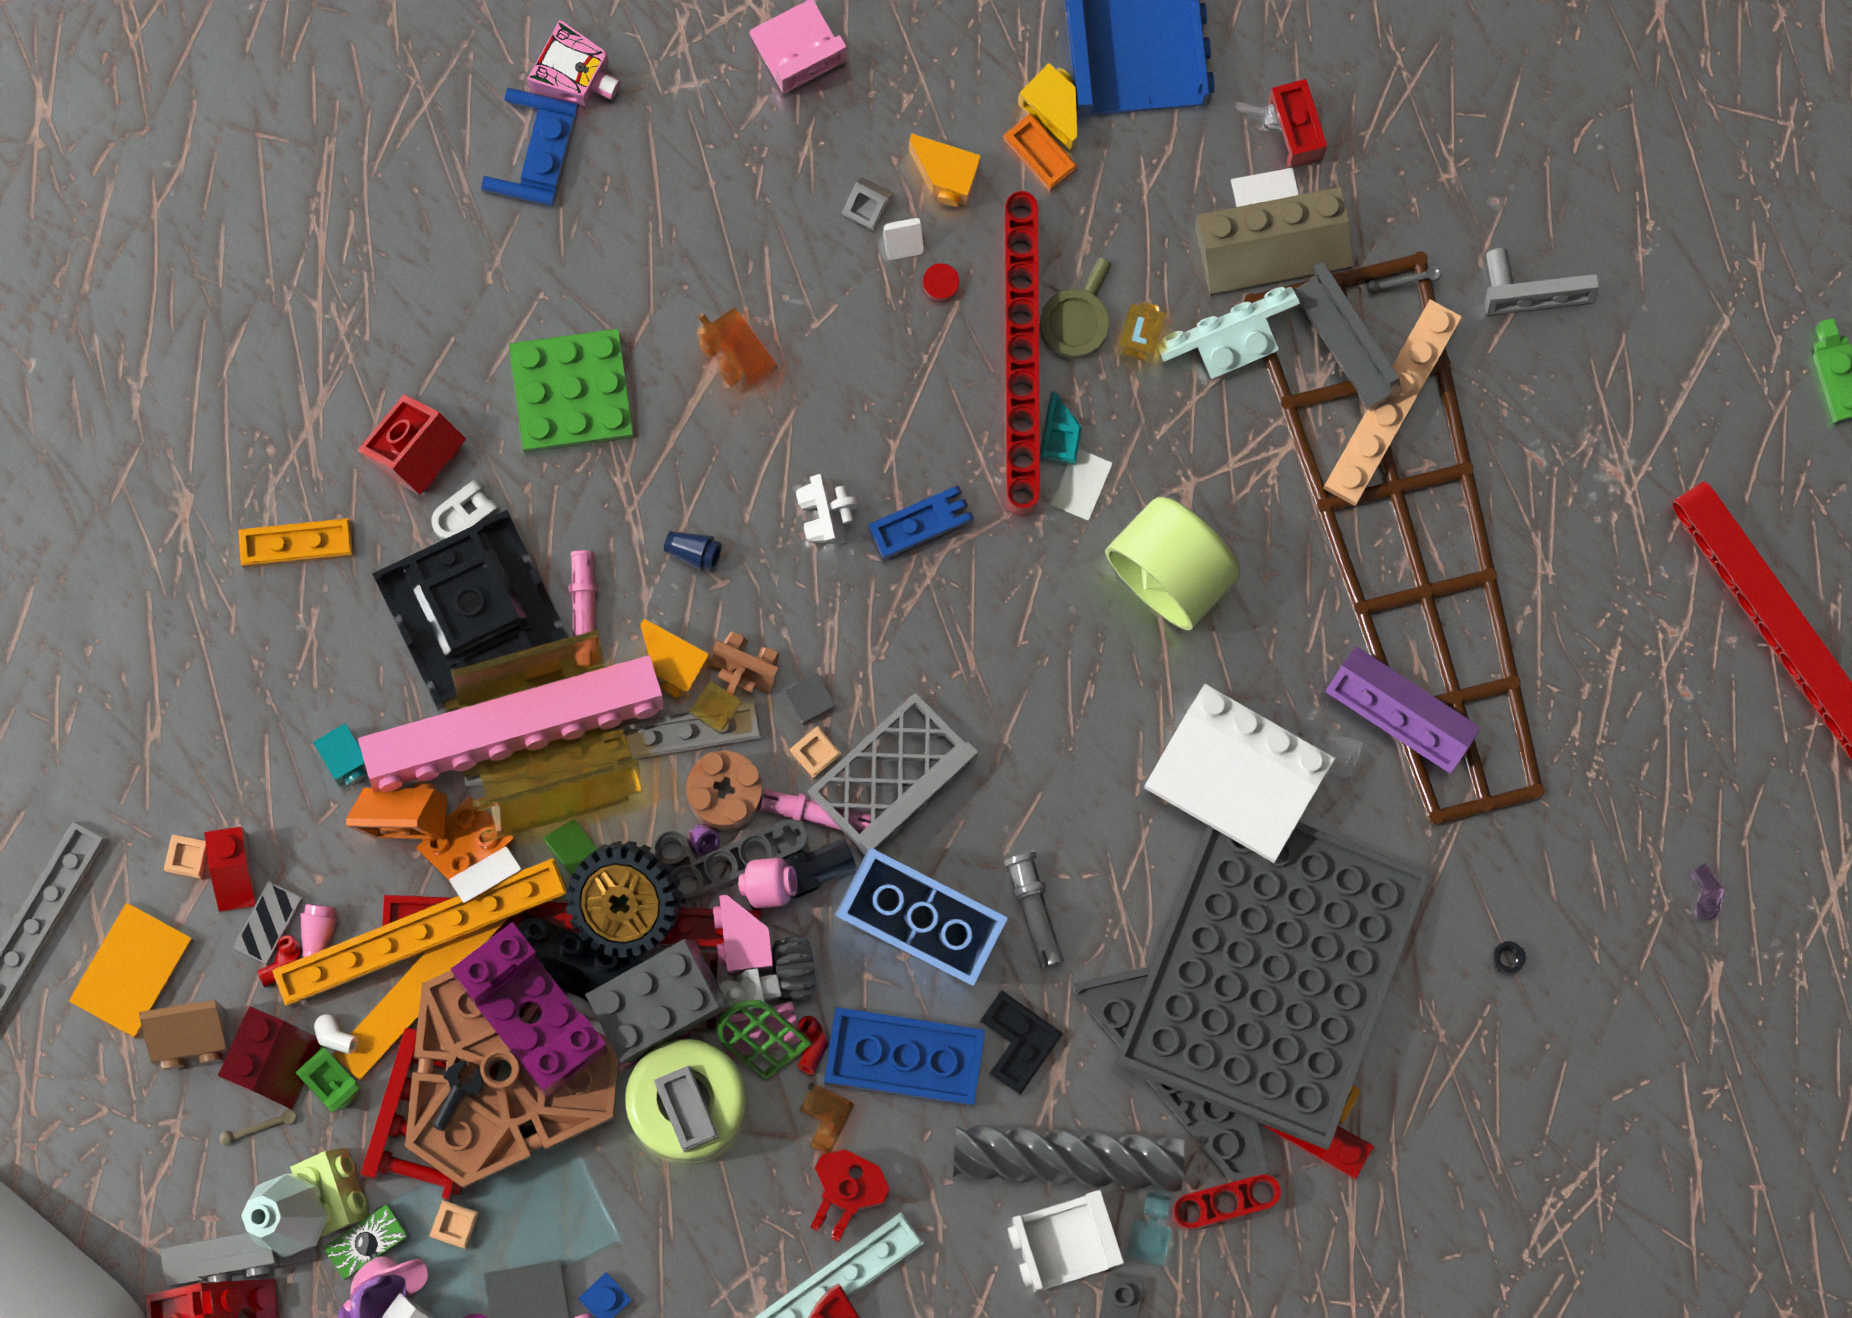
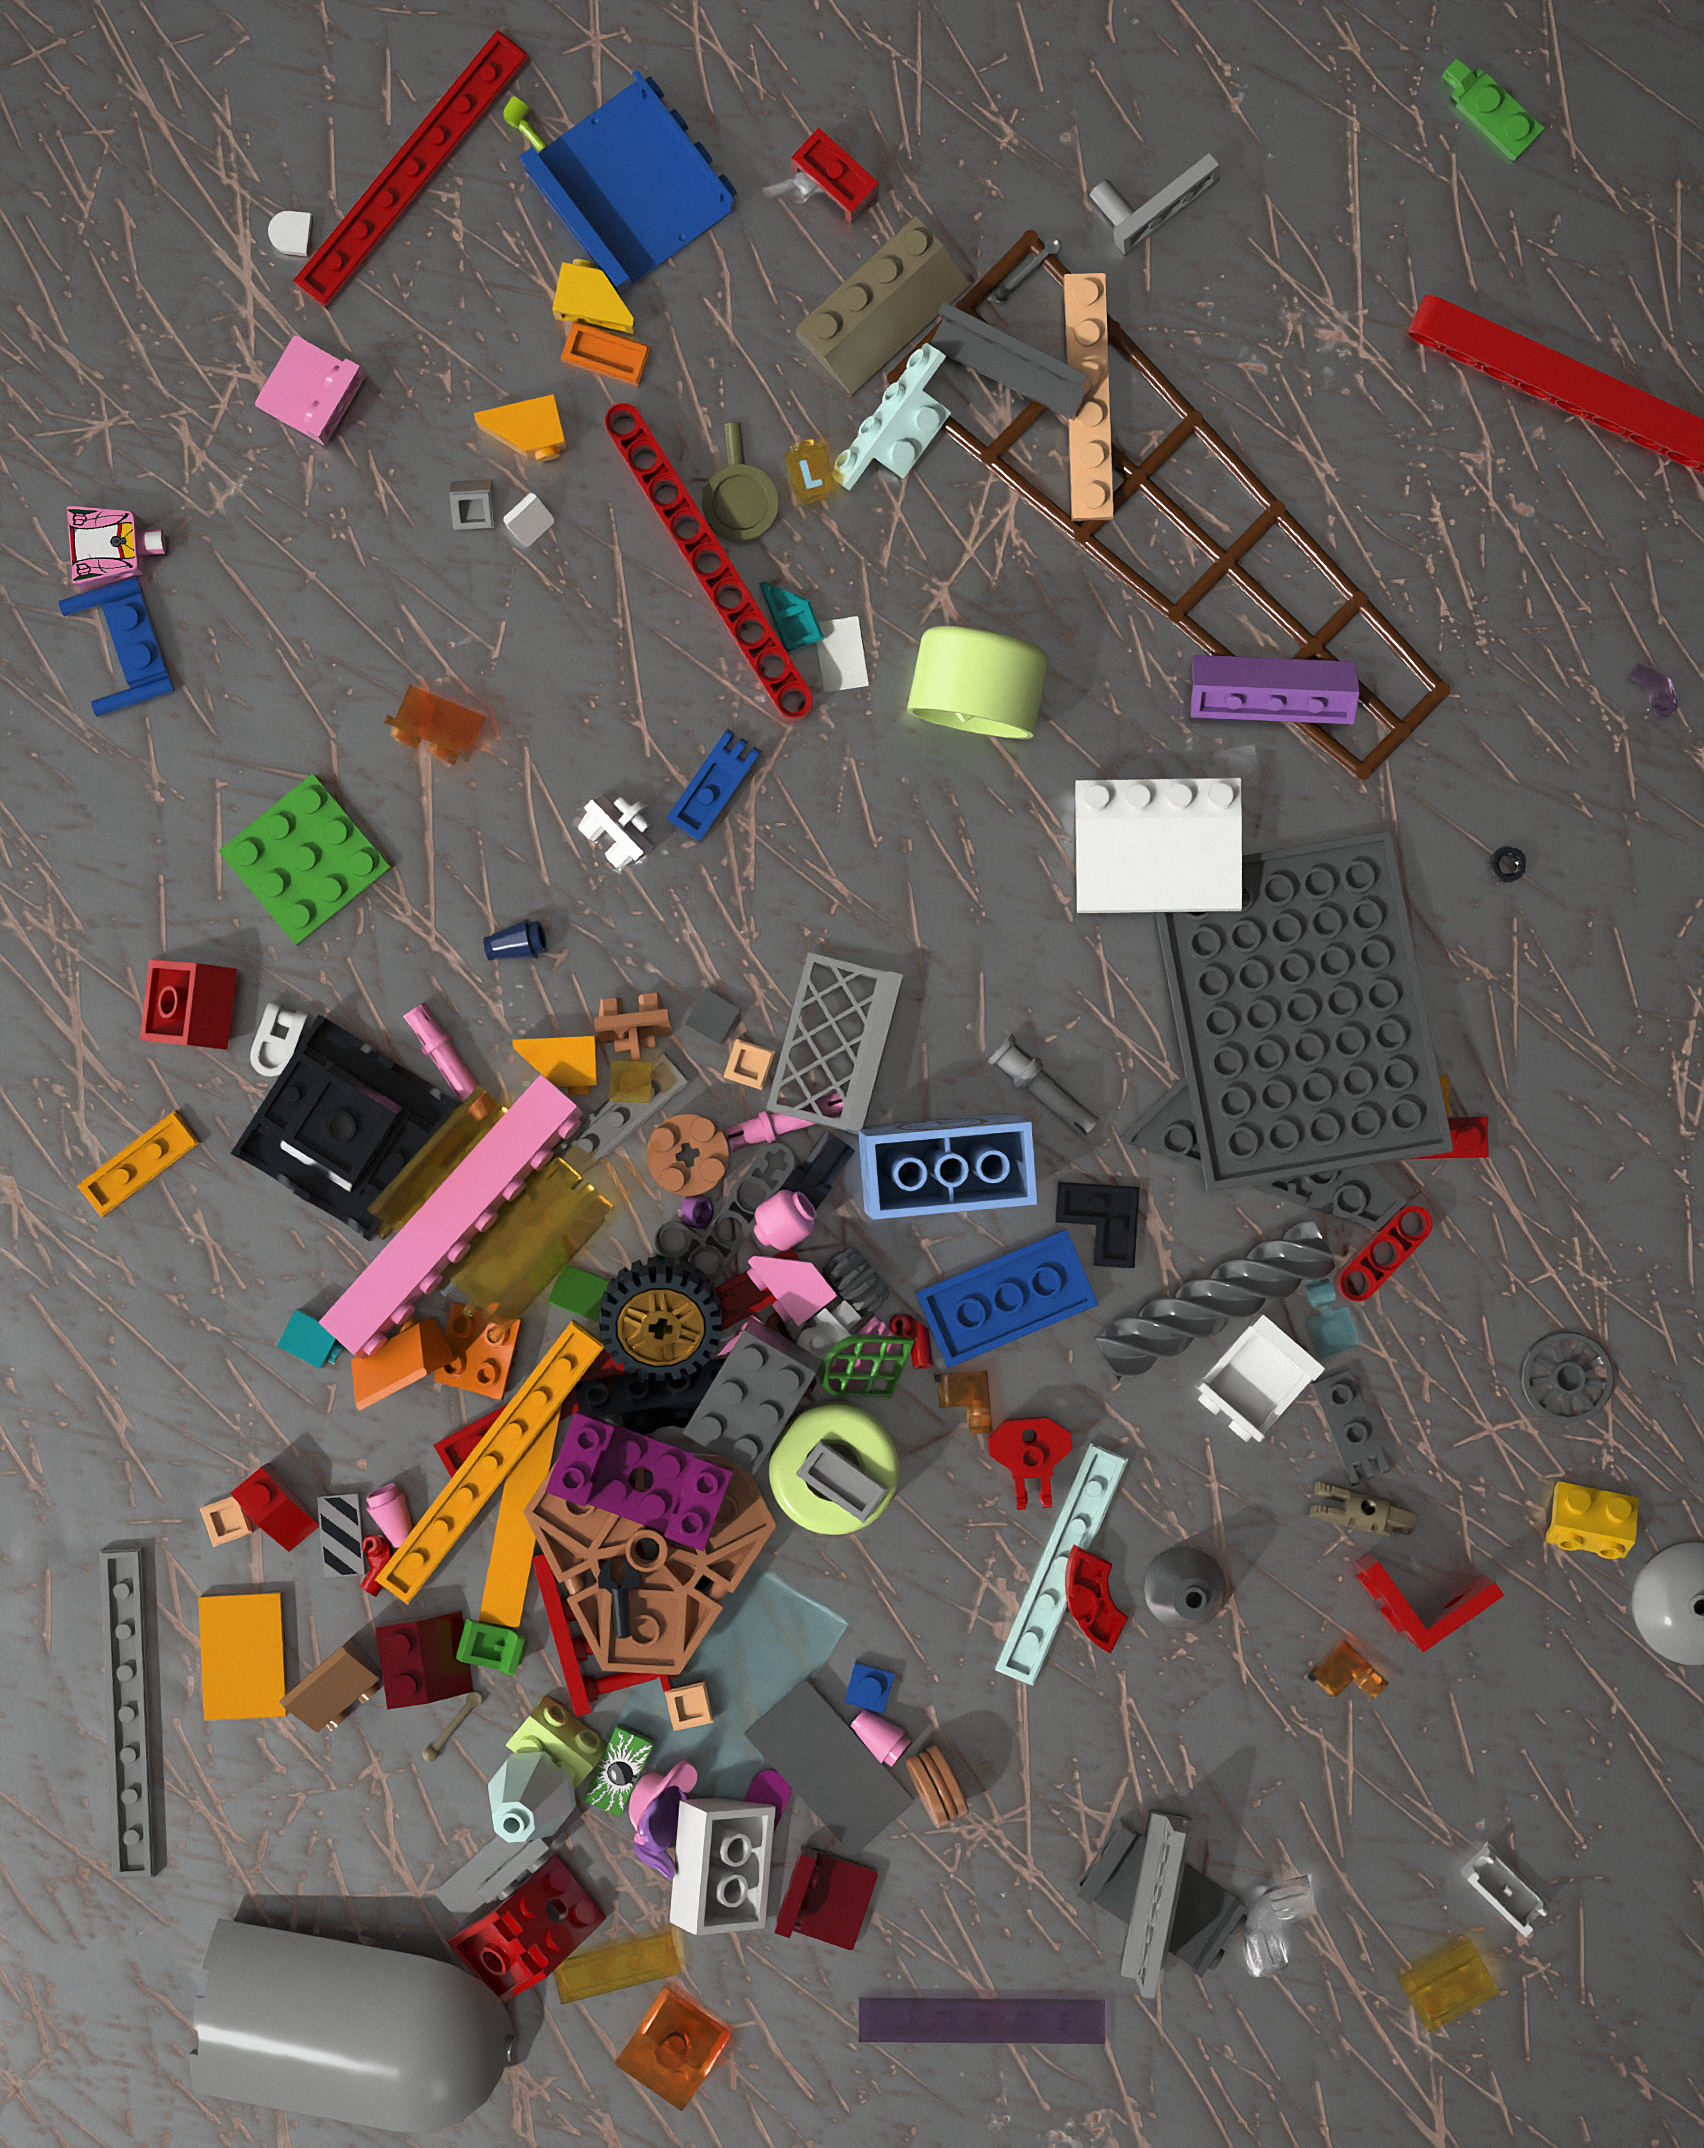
camera: 30 degrees left, 10 degrees up
white arm [314,1014,358,1054] -> none
white sticker [449,847,521,903] -> none
red tile [923,263,959,302] -> none
white sticker [1231,168,1299,207] -> none

